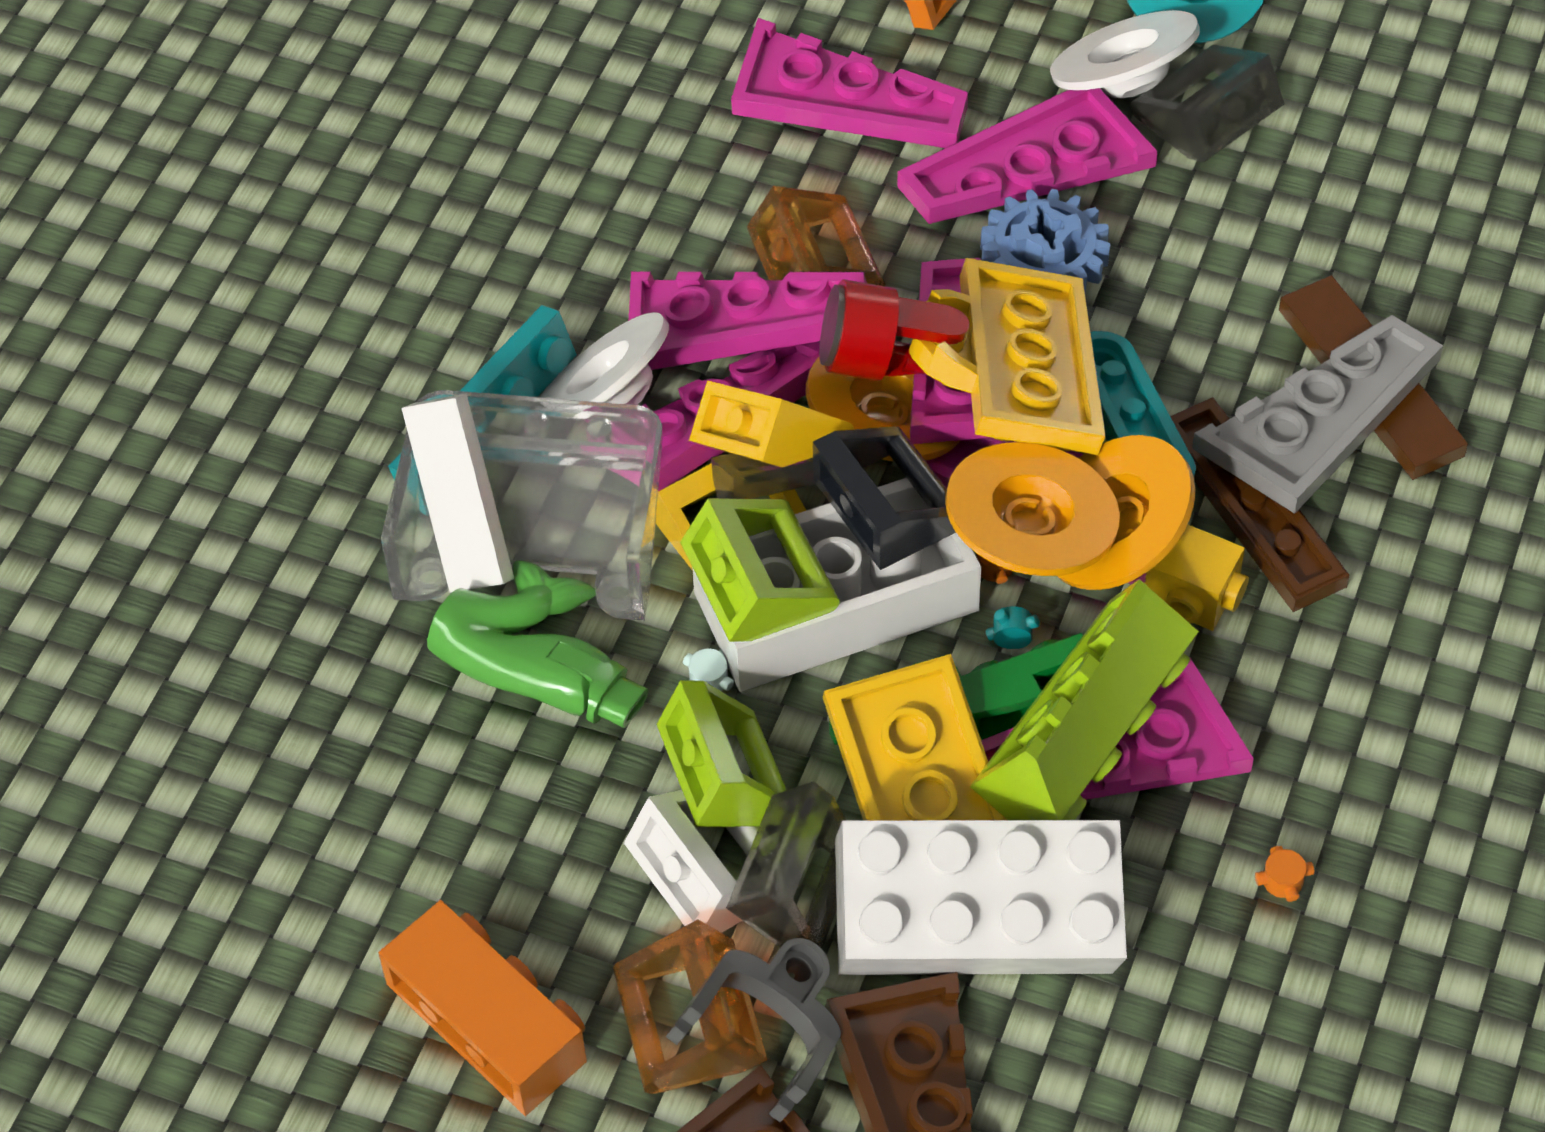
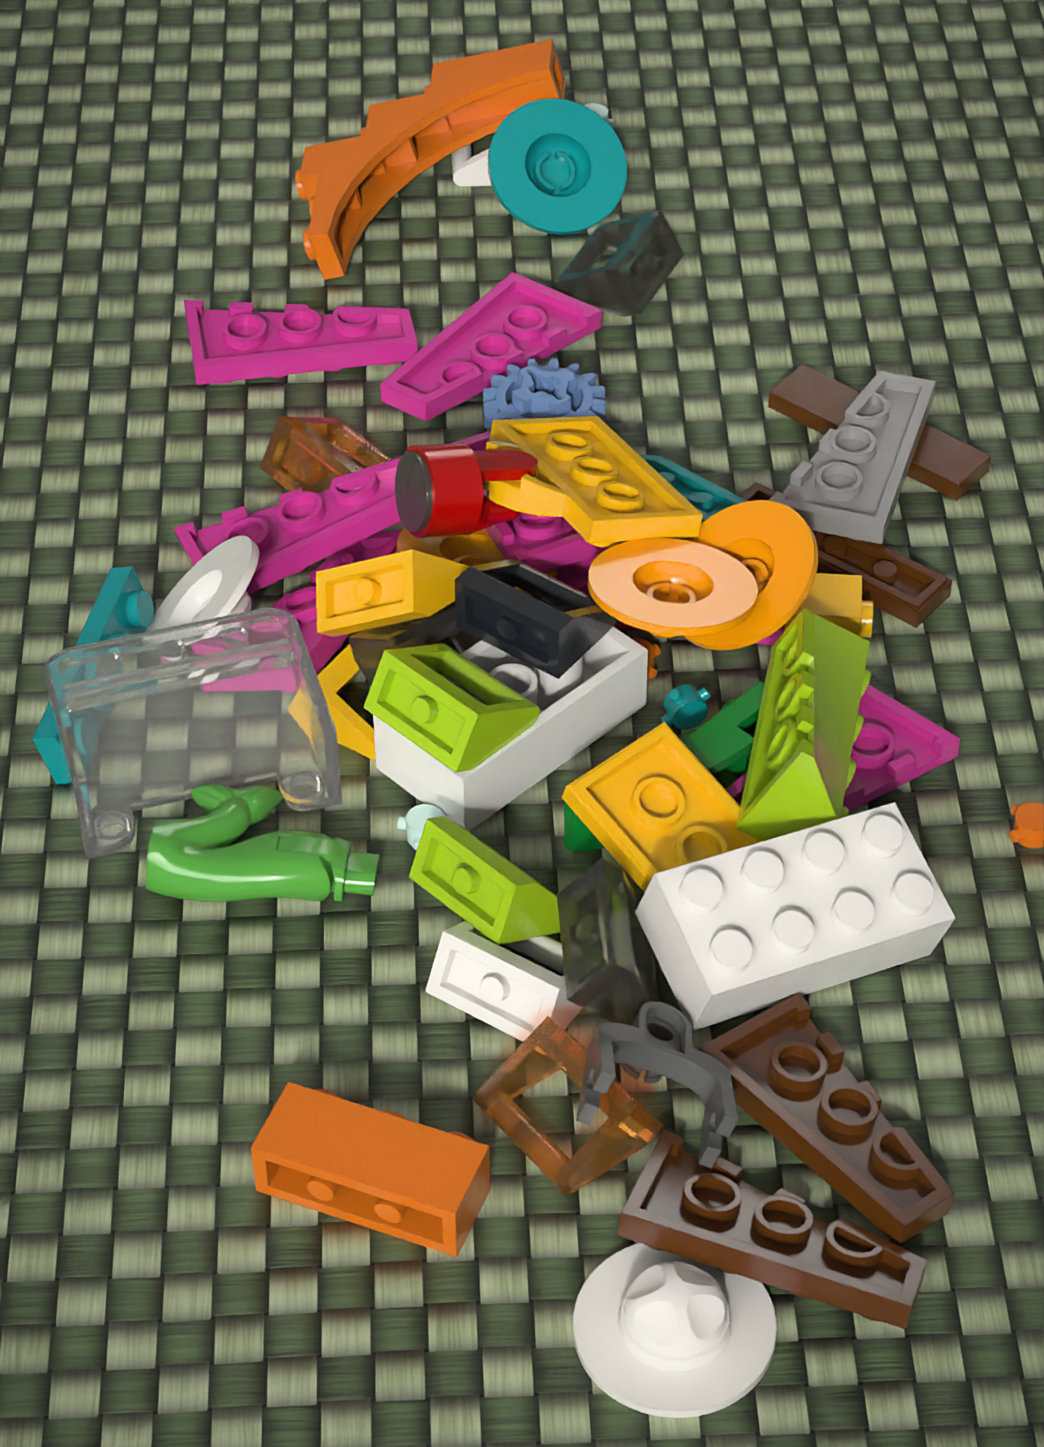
camera: 25 degrees left, 10 degrees down
white tile [402,393,514,592] -> none
white hat [1050,10,1200,98] -> none

